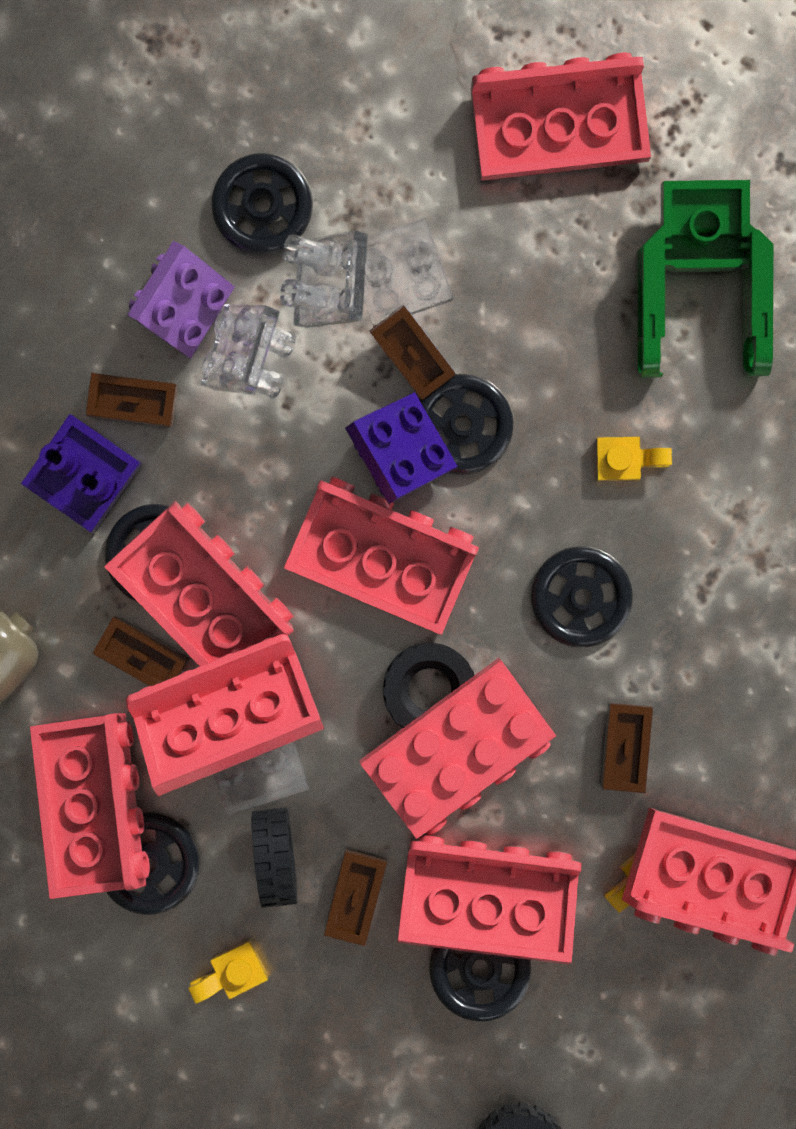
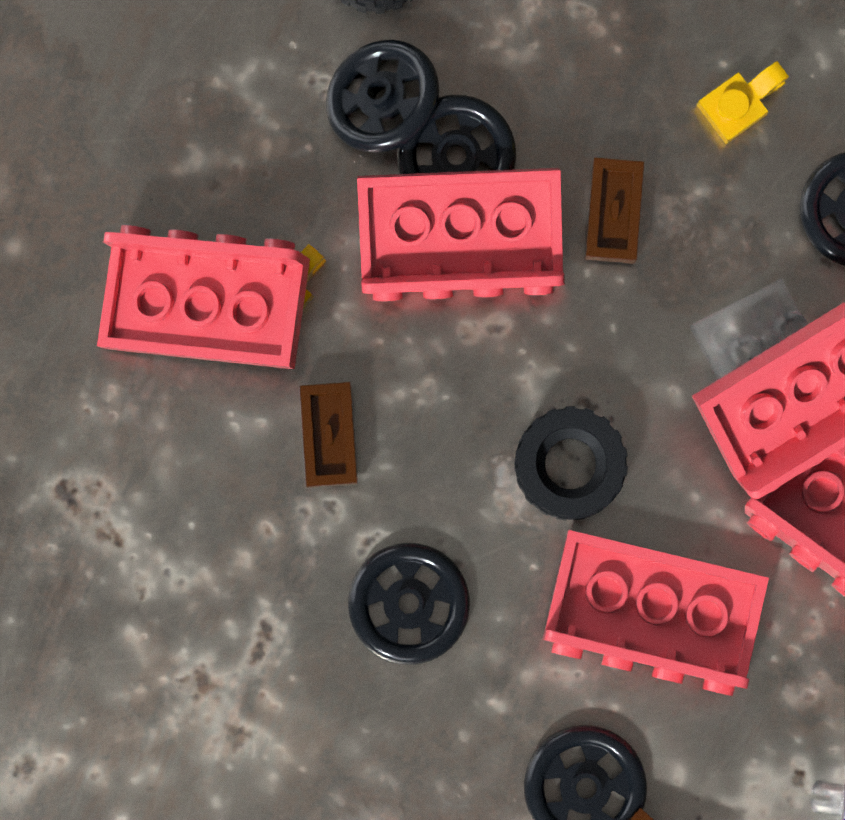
camera: 175 degrees right, 5 degrees down
black tyre [251,807,298,908] -> none
dark purple plate [345,392,458,504] -> none
coral bracket [359,658,556,839] -> none
yellow plate [596,437,672,481] -> none
none -> black plate [326,40,439,153]

